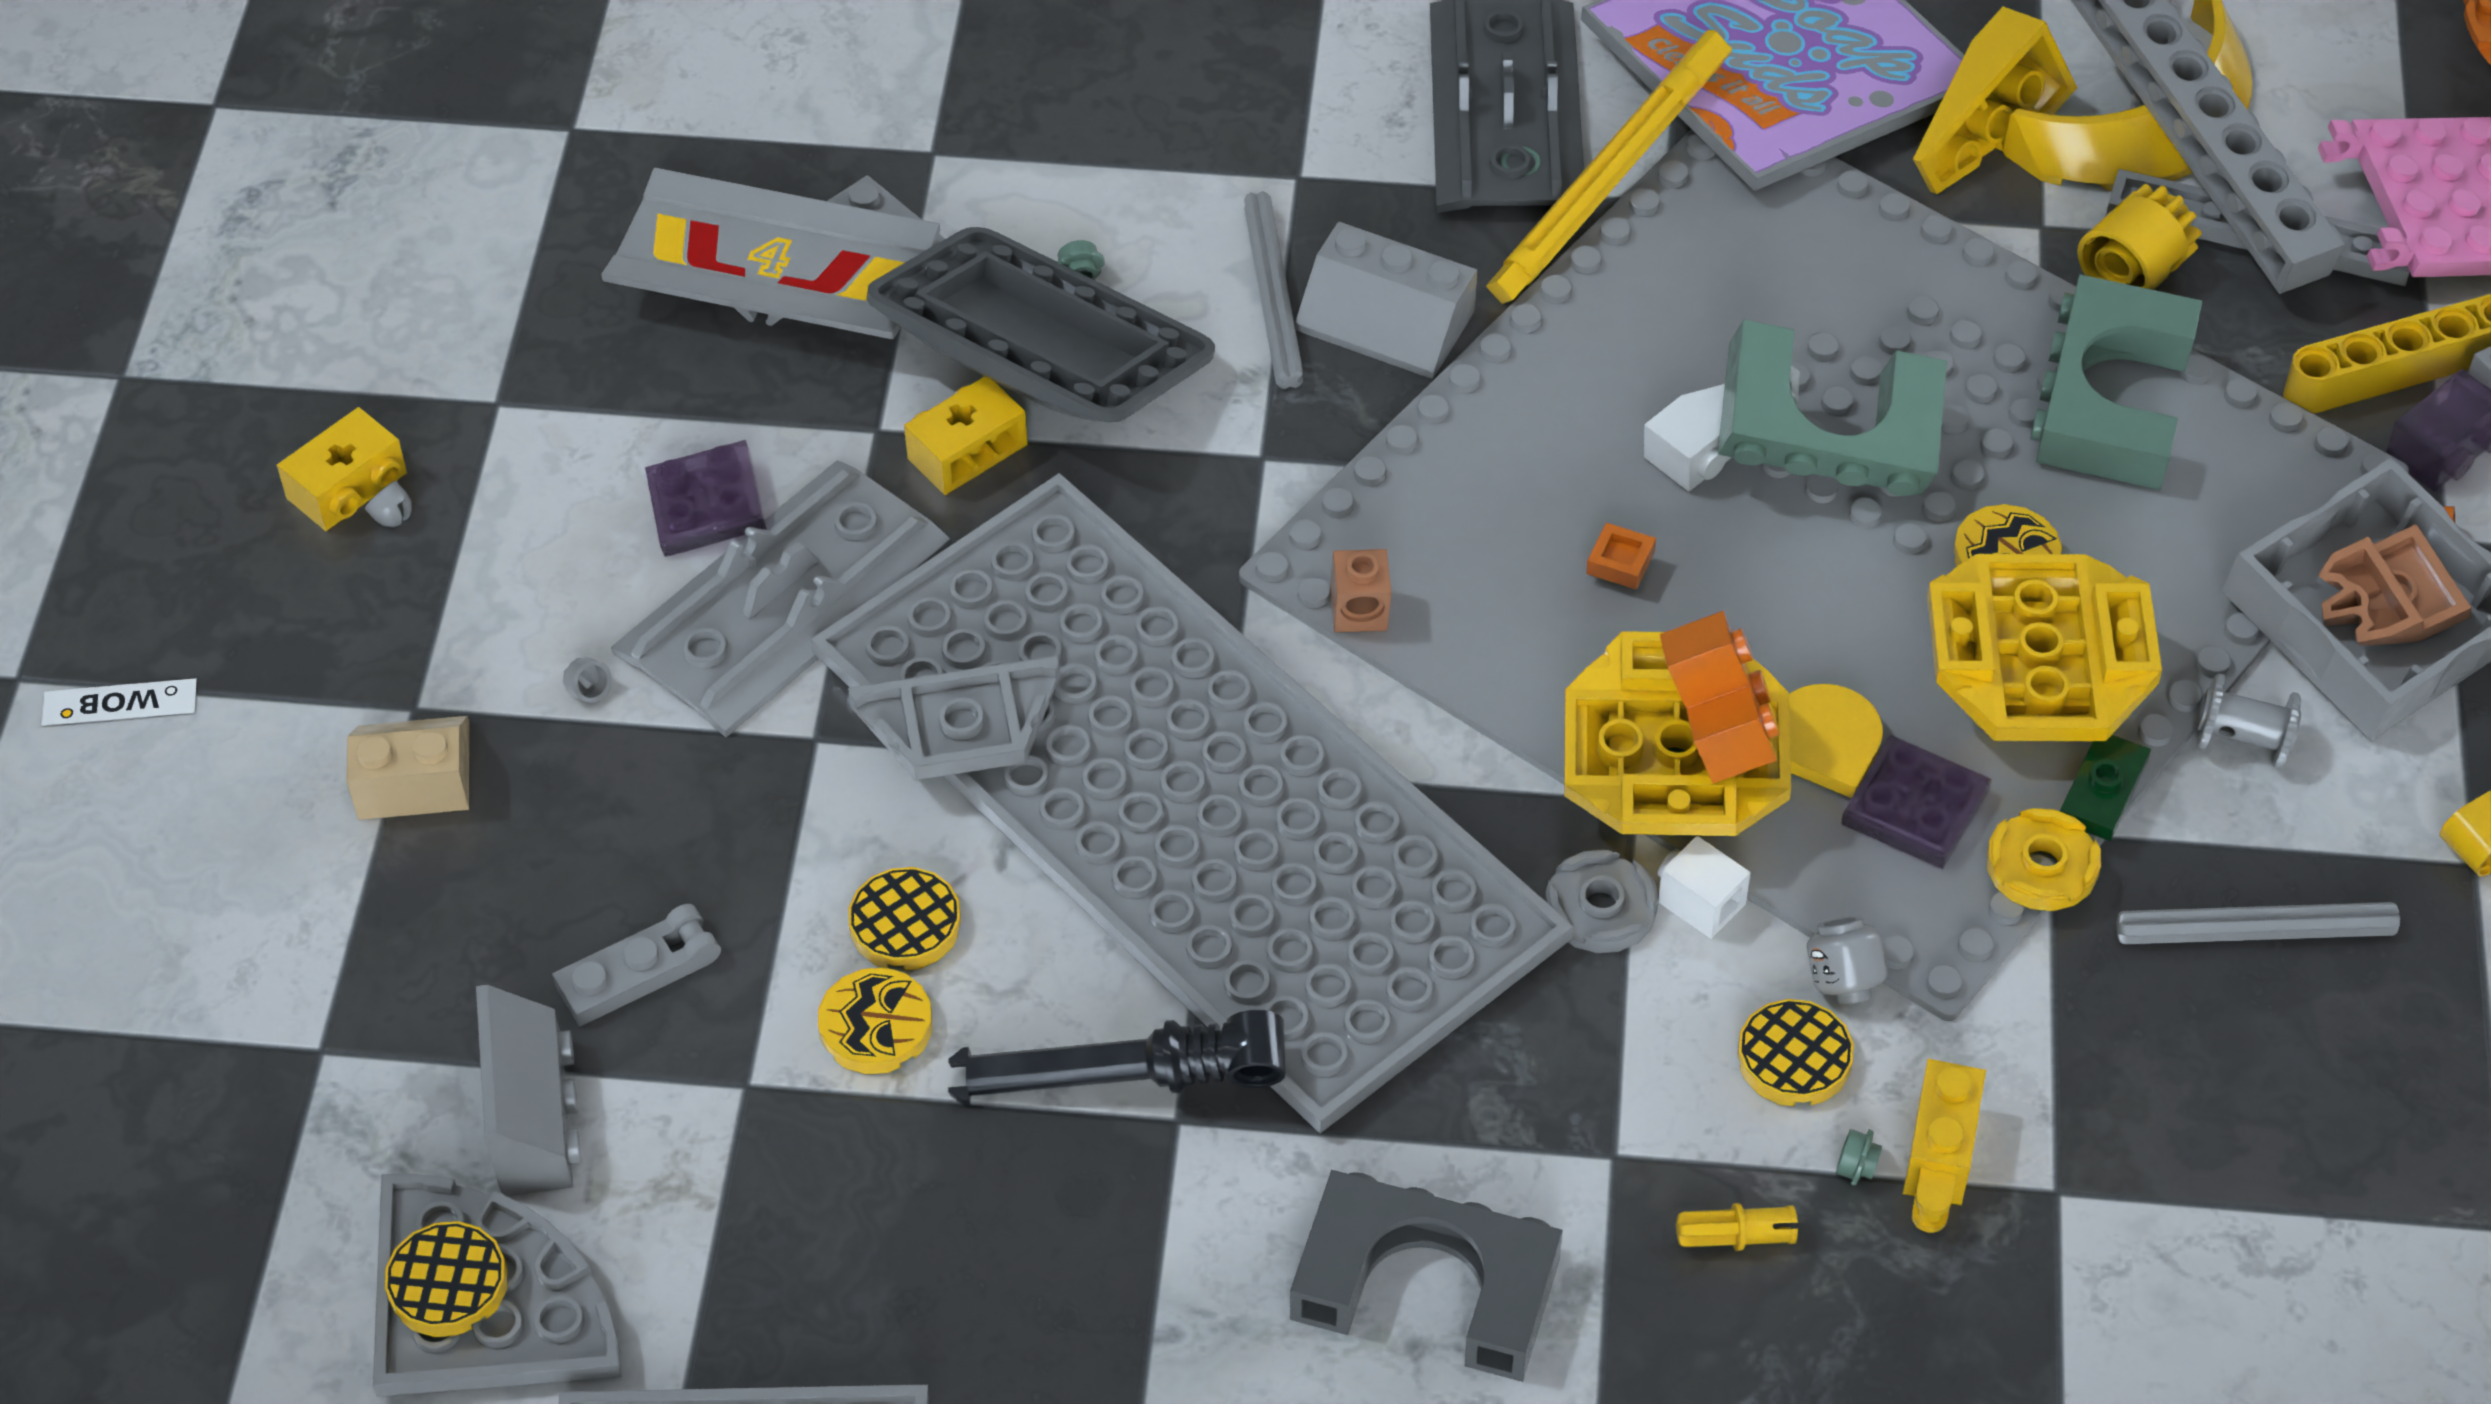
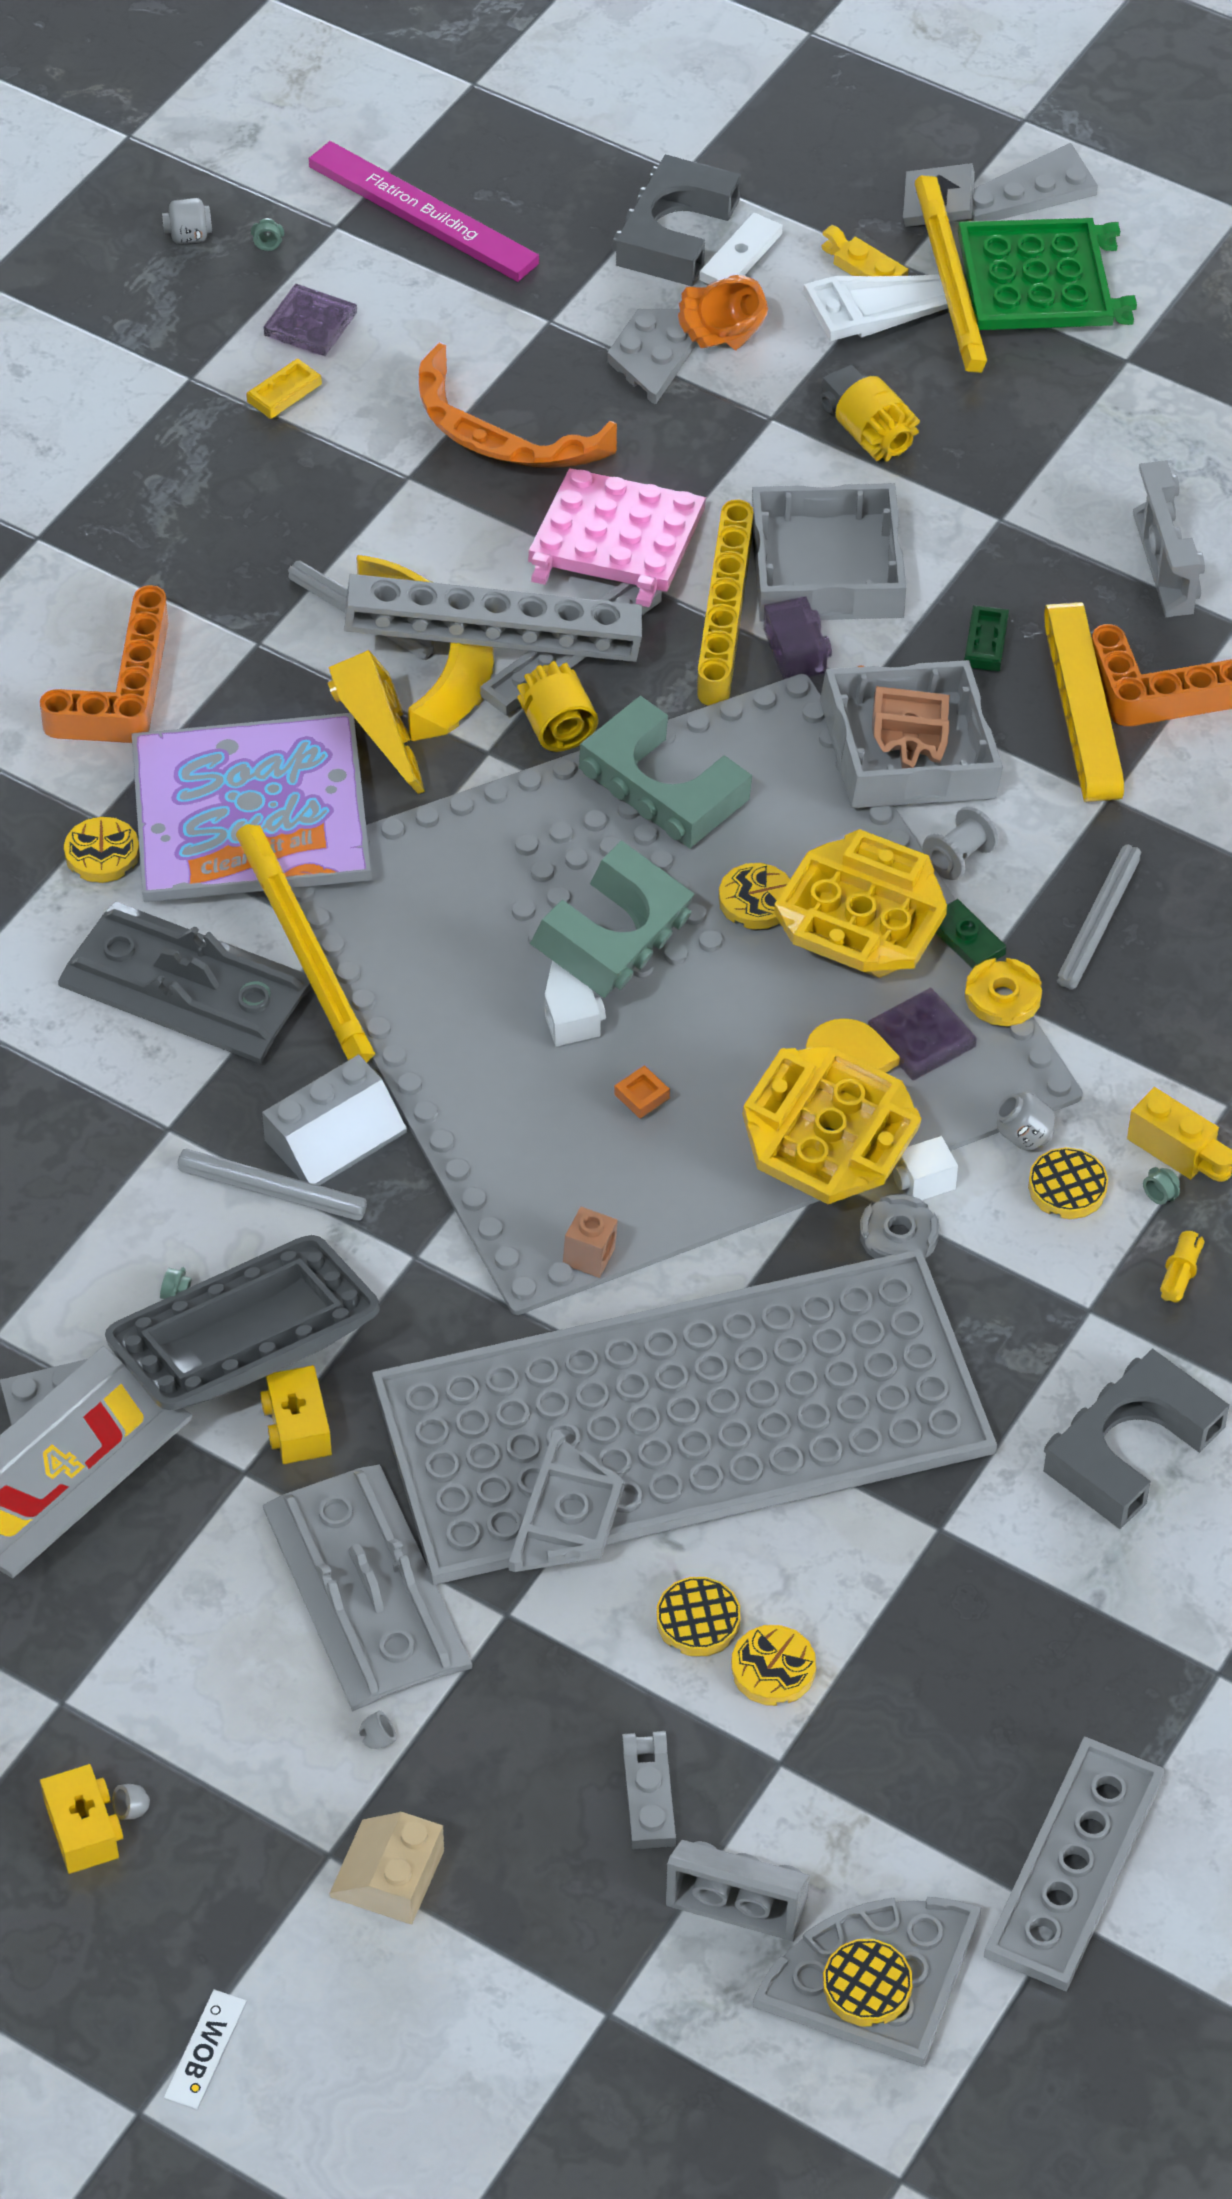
camera: 65 degrees left, 0 degrees up
clear purple tile [645,440,767,557] -> none
black piece [948,1010,1286,1105] -> none
orange brick [1660,611,1780,784] -> none

